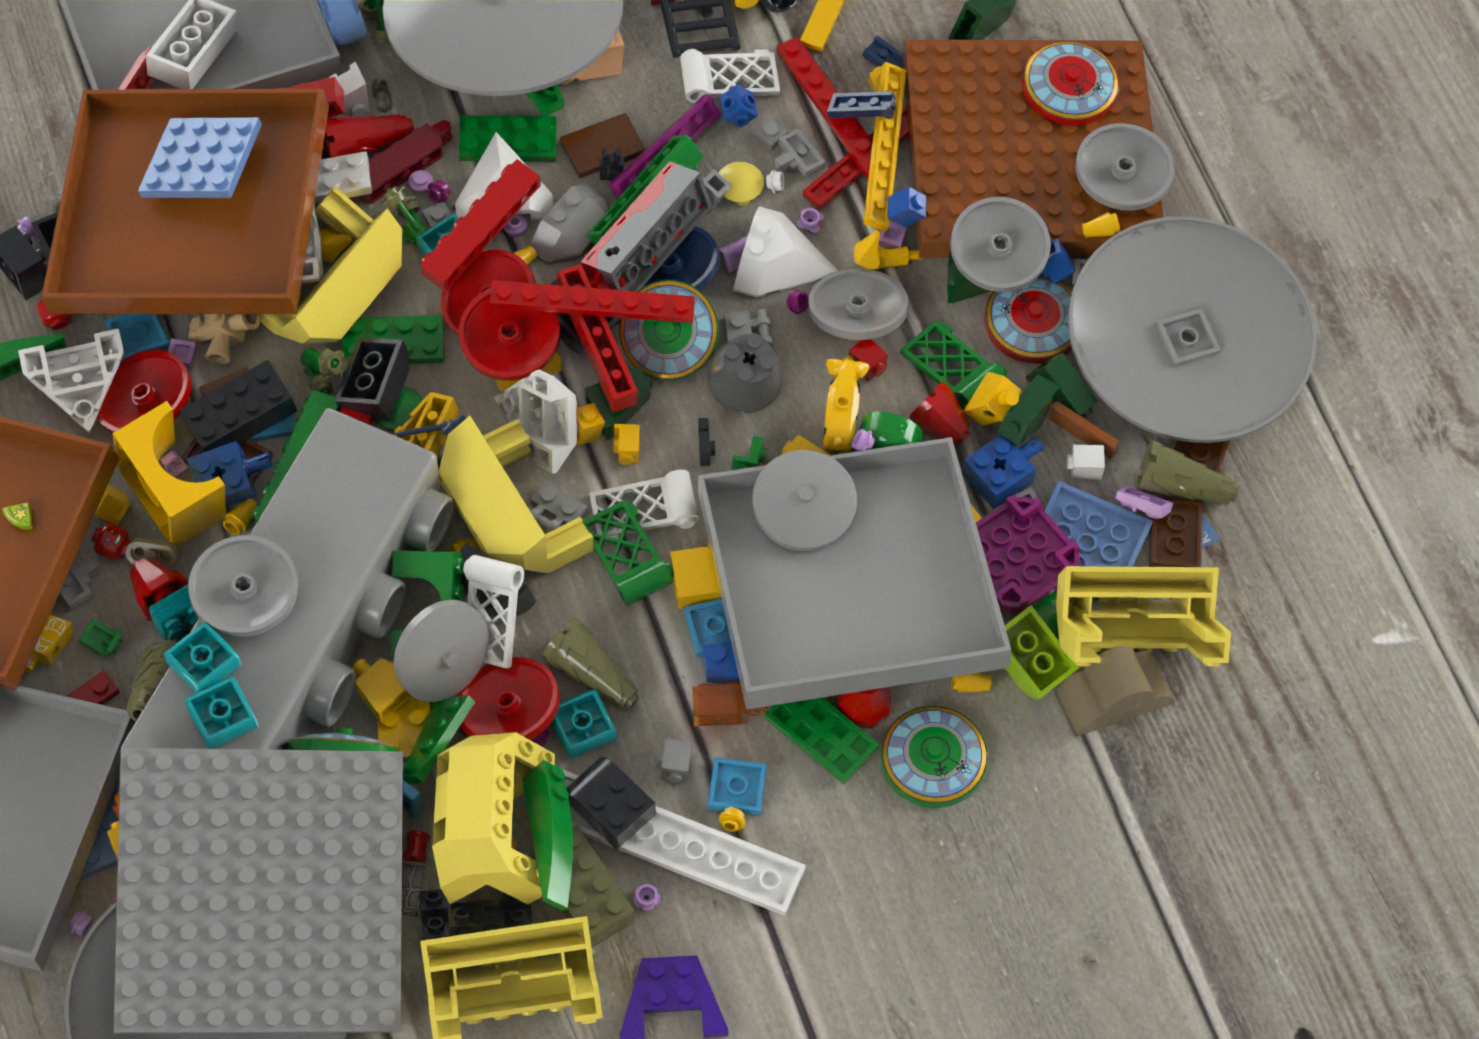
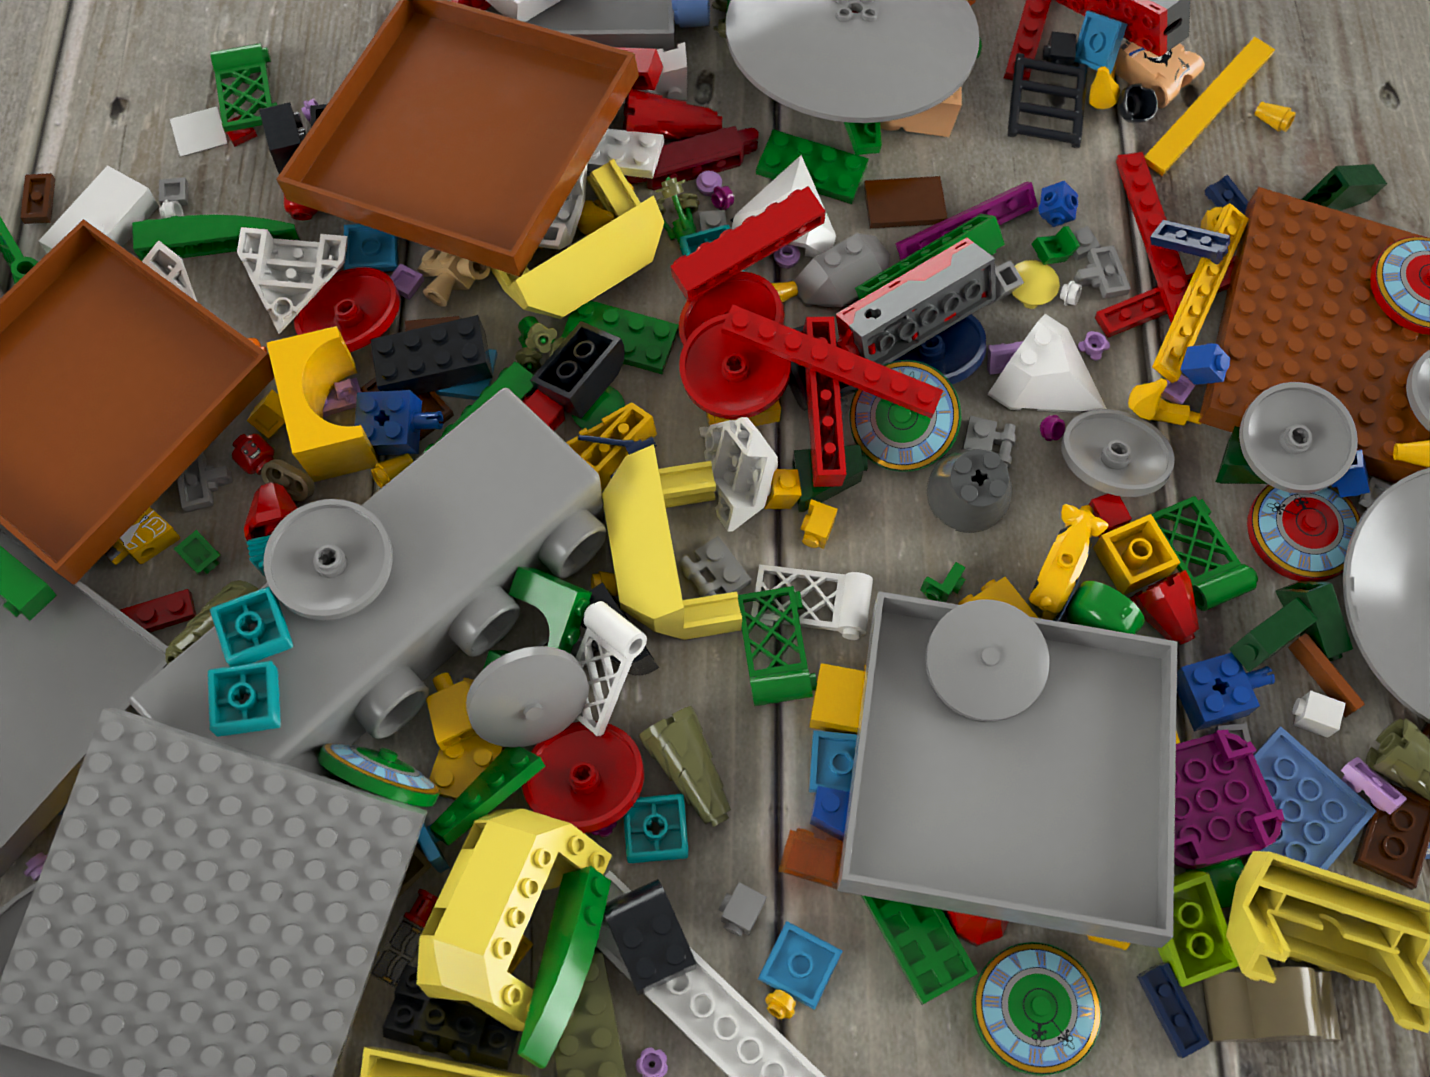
camera: 20 degrees right, 5 degrees up
lime tile [2,502,33,530] -> none
medium blue plate [138,118,262,198] -> none
black plate [599,148,624,181] -> none
white piece [680,49,780,103] -> none
black plate [698,418,715,466] -> none
lavender plate [852,429,875,451] -> none
yellow torso [964,372,1022,426] -> none
none -> green bracket [1031,226,1080,265]
none -> yellow brick [1093,514,1180,595]
none -> dark blue hinge [1137,962,1210,1058]

